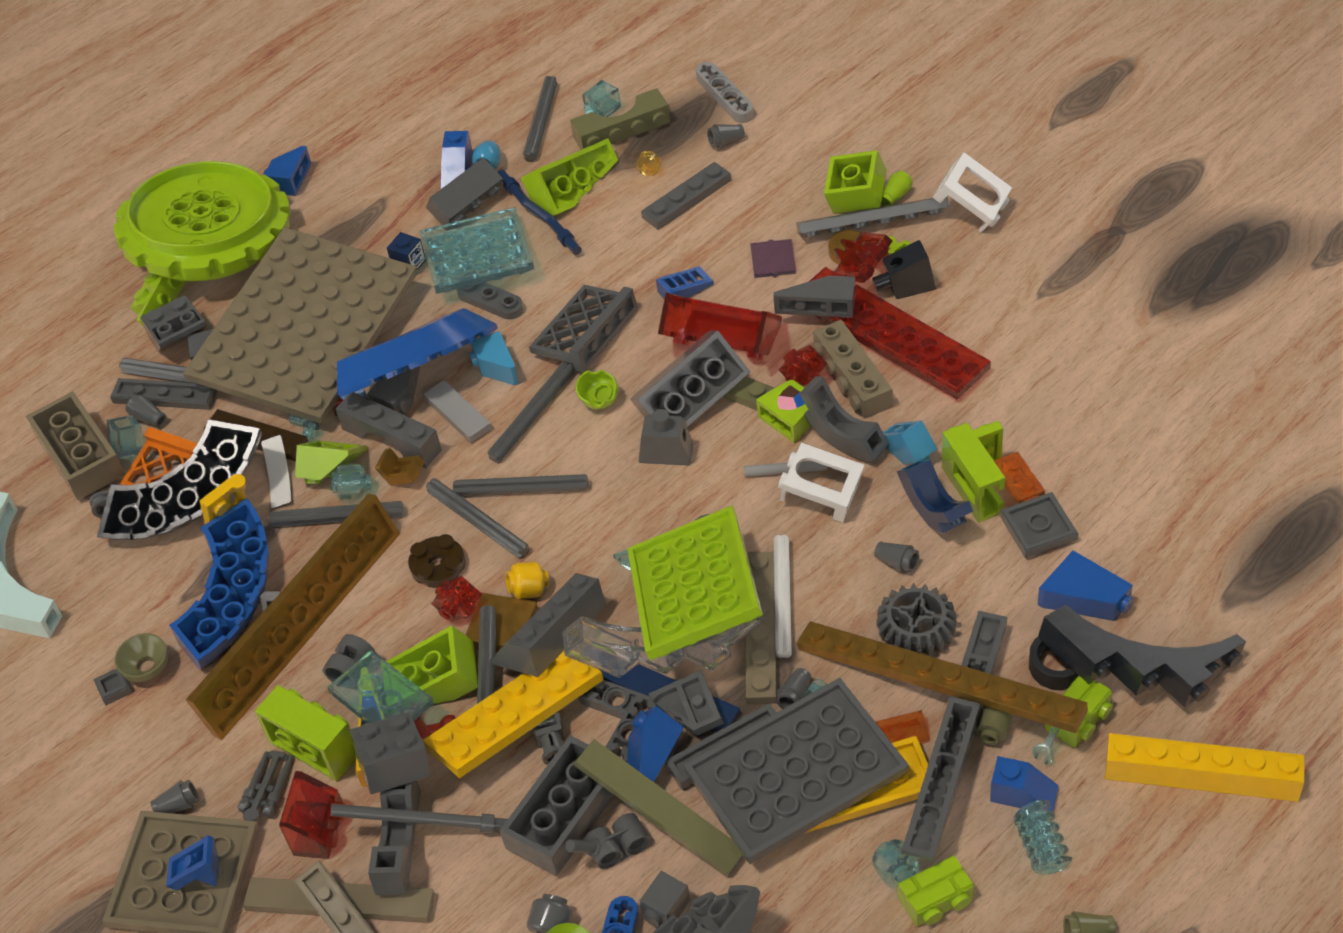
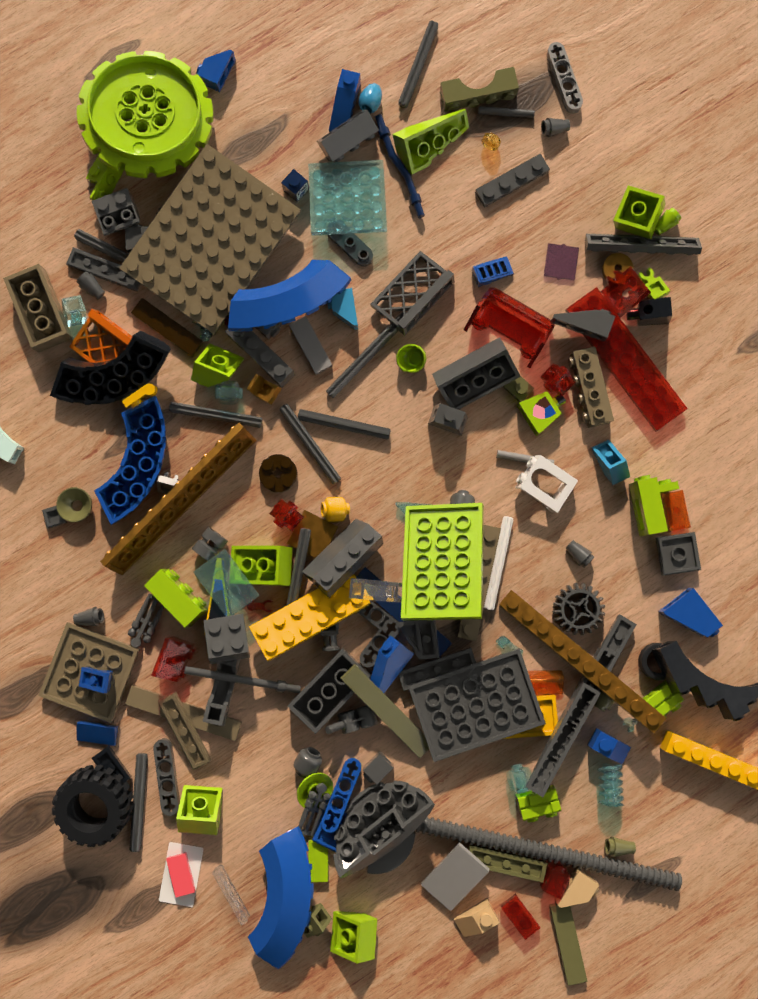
camera: 10 degrees right, 35 degrees up
dark grey bush [89,491,109,518] -> none
white sticker [261,435,291,508] -> none
clear light blue brick [582,80,621,117] -> none
dark grey cone [776,668,811,709] -> none
dark grey arch [800,376,889,461] -> none
dark blue arch [897,459,973,533] -> none
white panel [932,152,1012,233] -> none
none -> dark grey bar [478,106,535,118]

